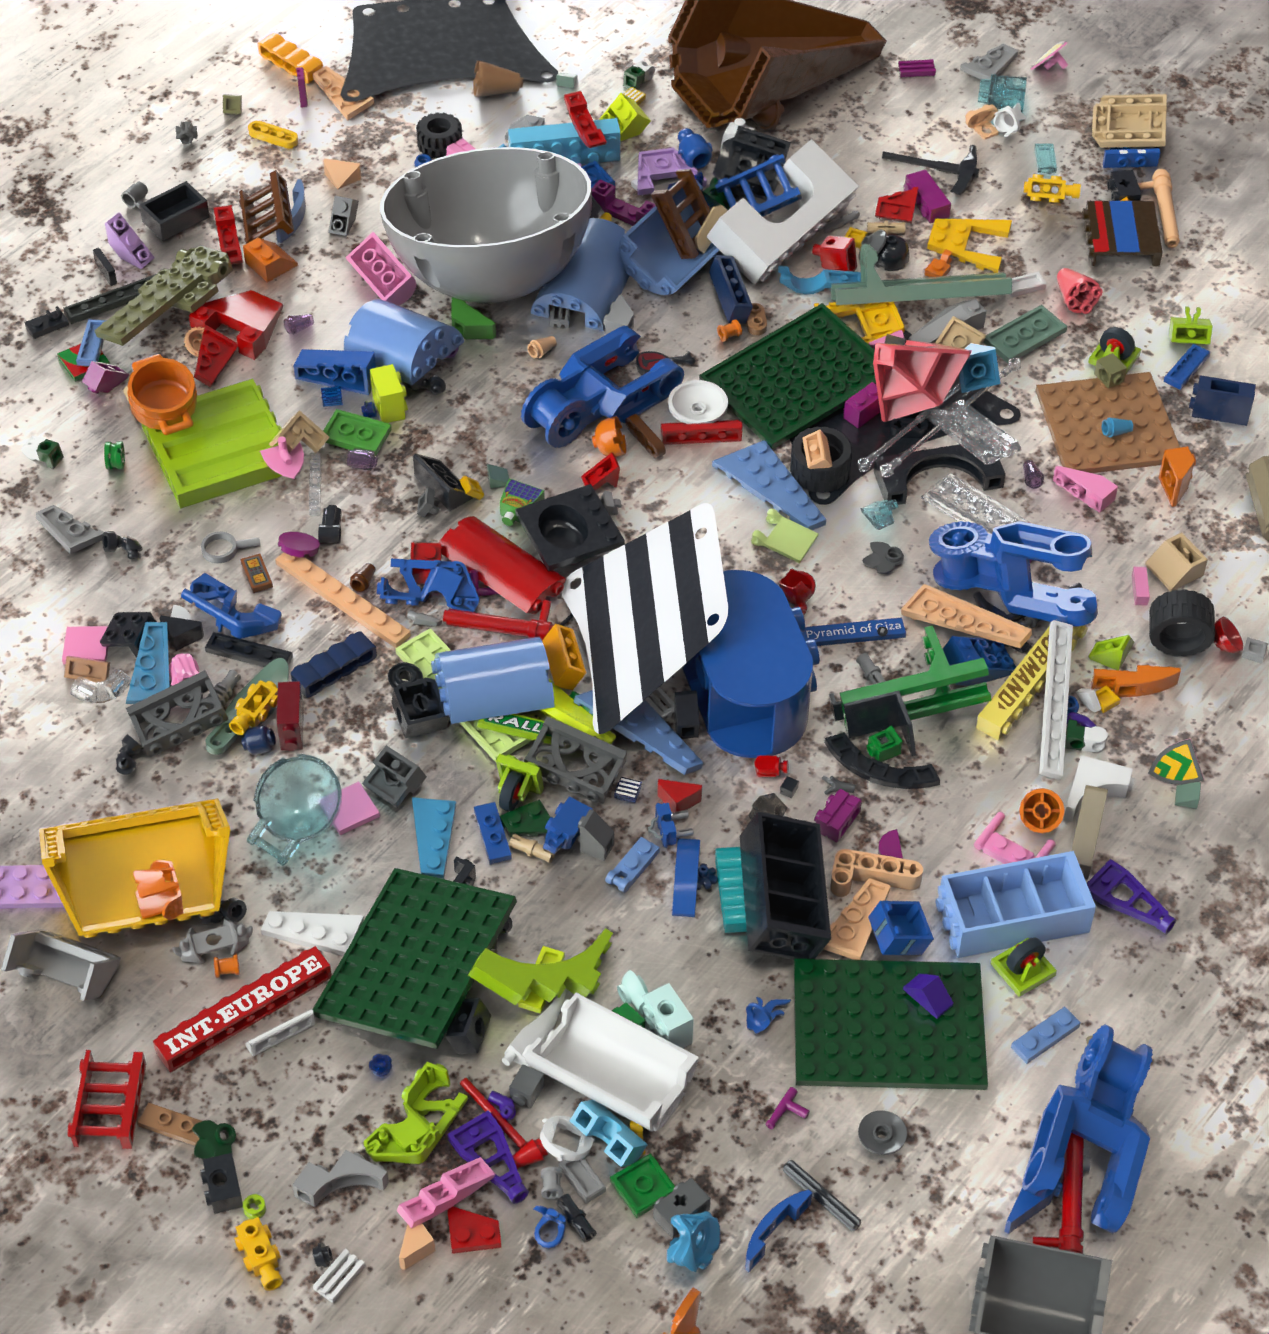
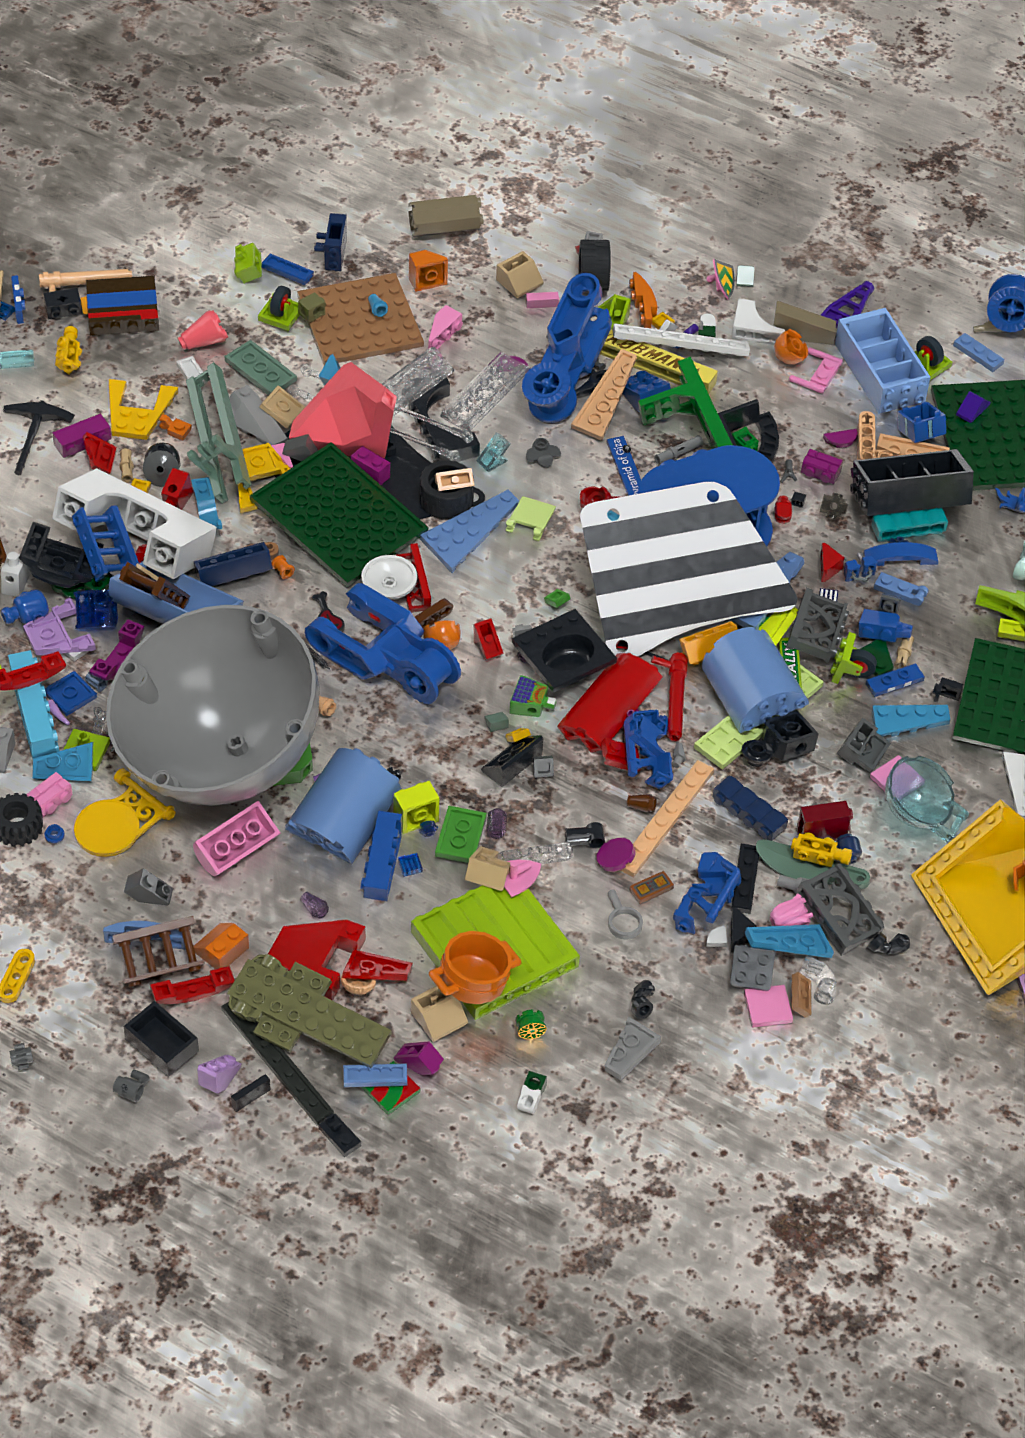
camera: 100 degrees left, 0 degrees up
light nougat slope [323,158,361,189] -> none

